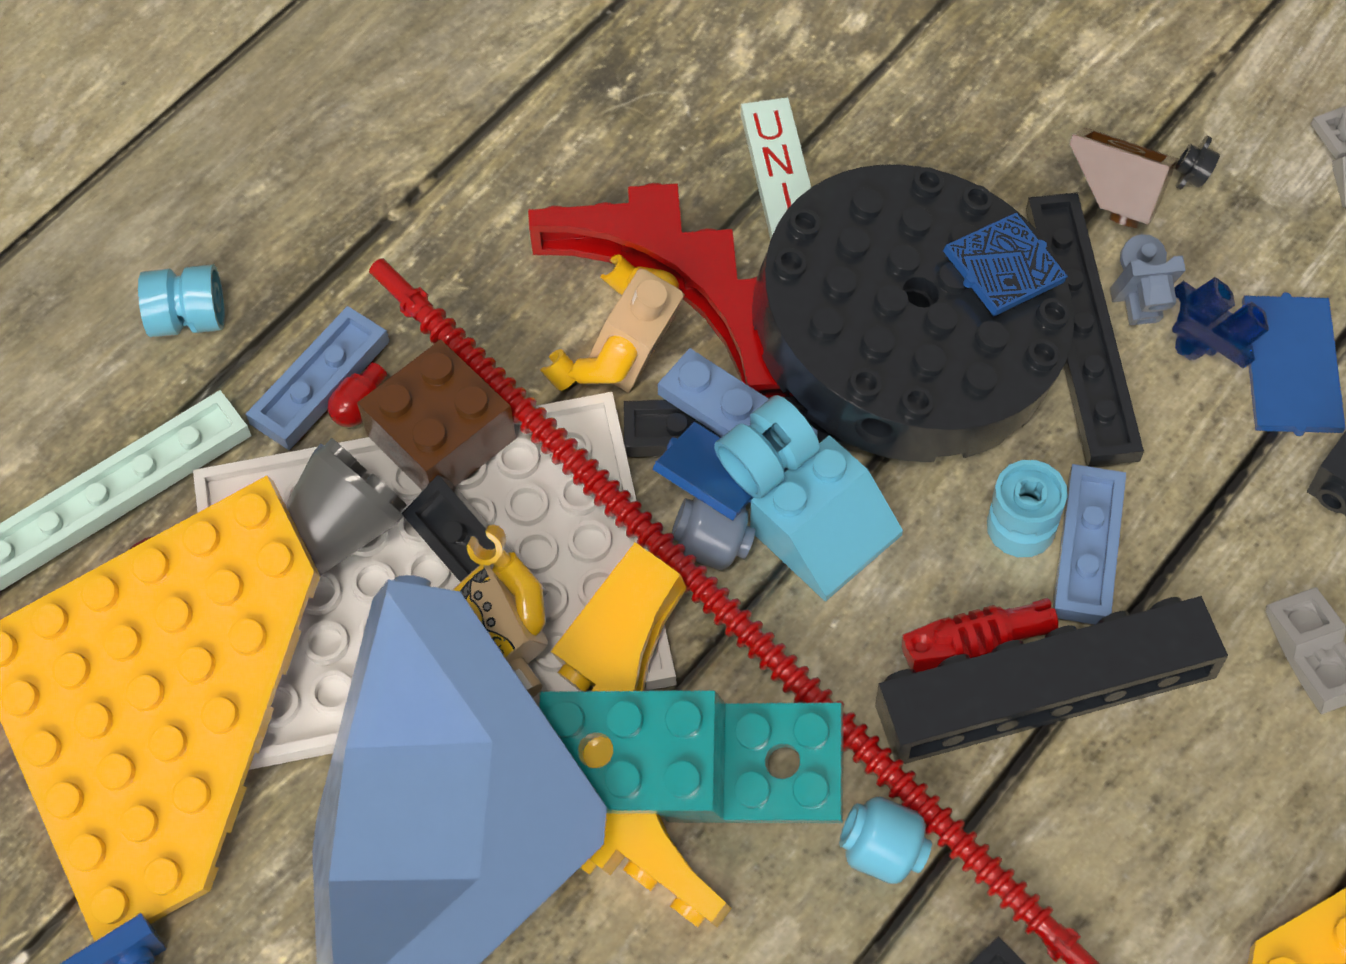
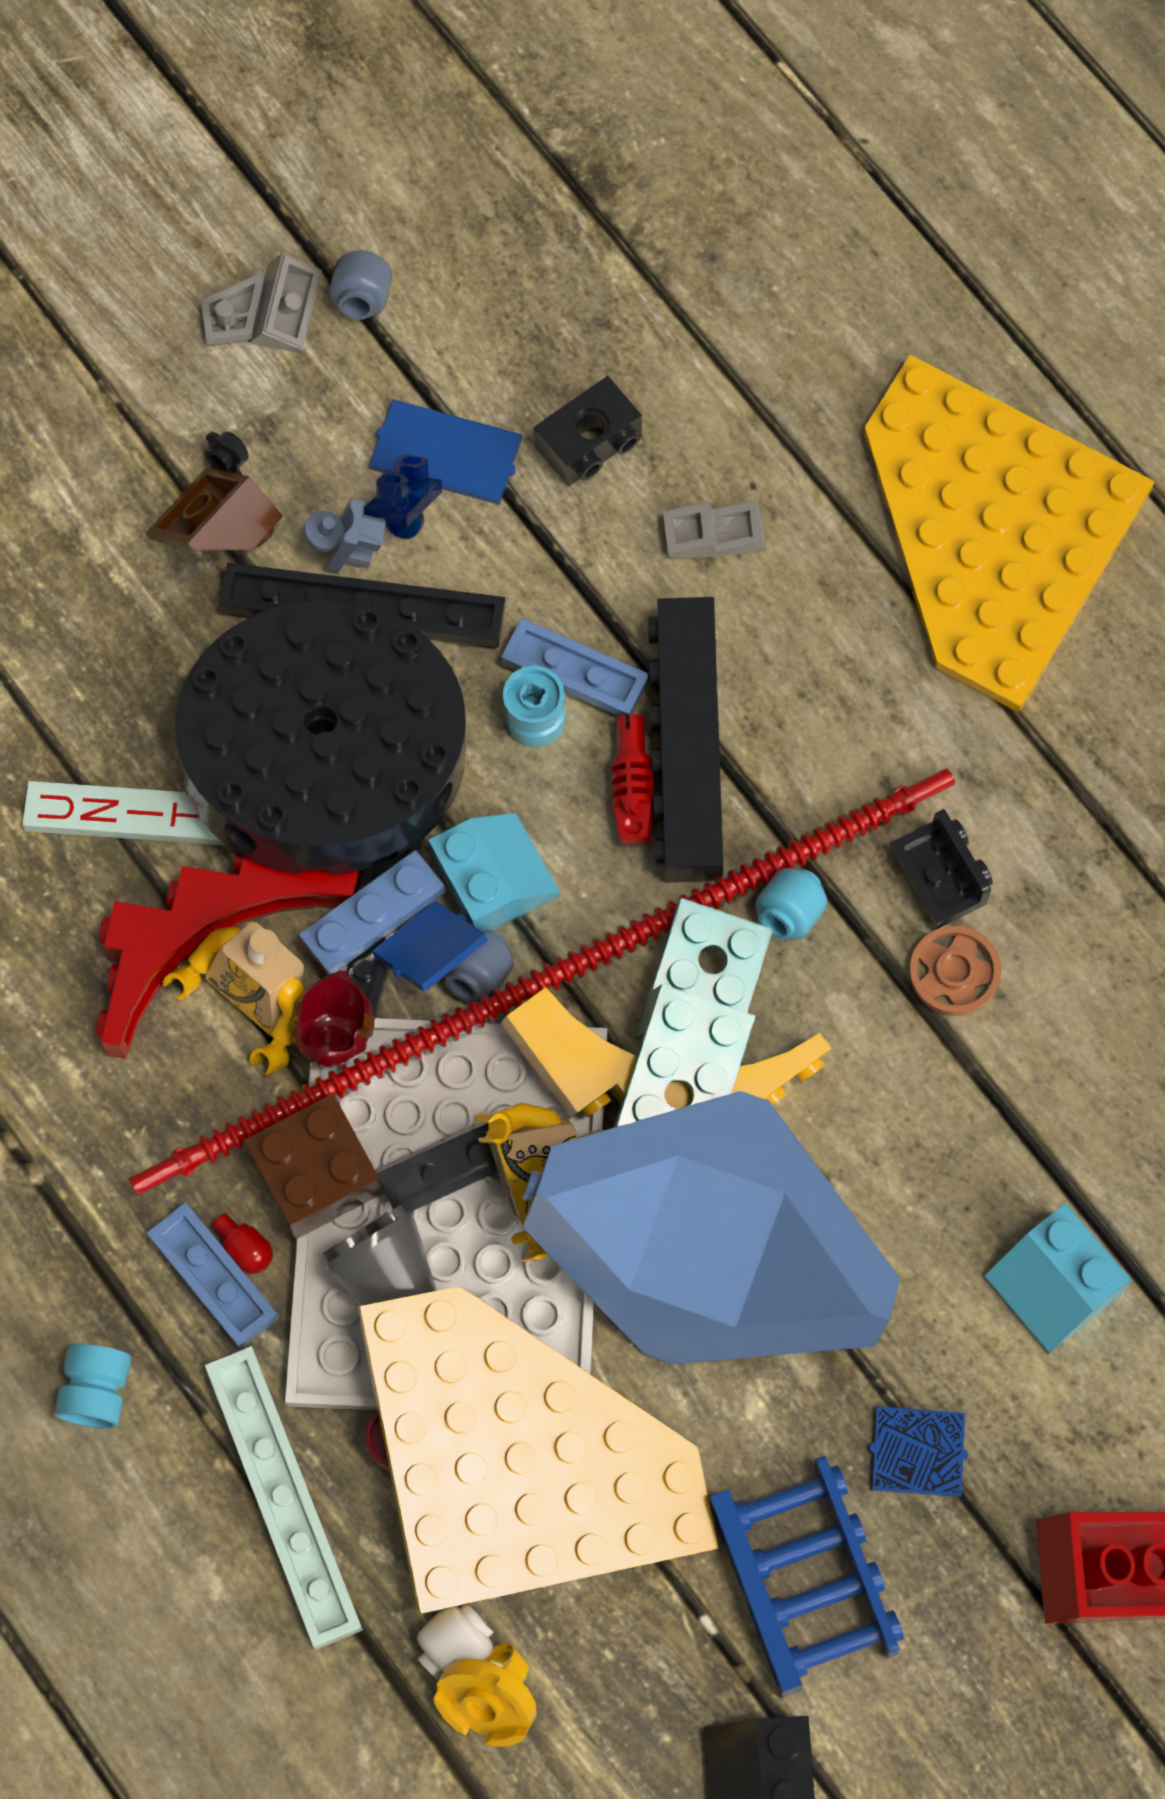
camera: 75 degrees left, 10 degrees up
medium azure wheel [714,395,820,499] -> none
blue piece [943,213,1068,316] -> none
none -> dark red hair [291,971,375,1068]

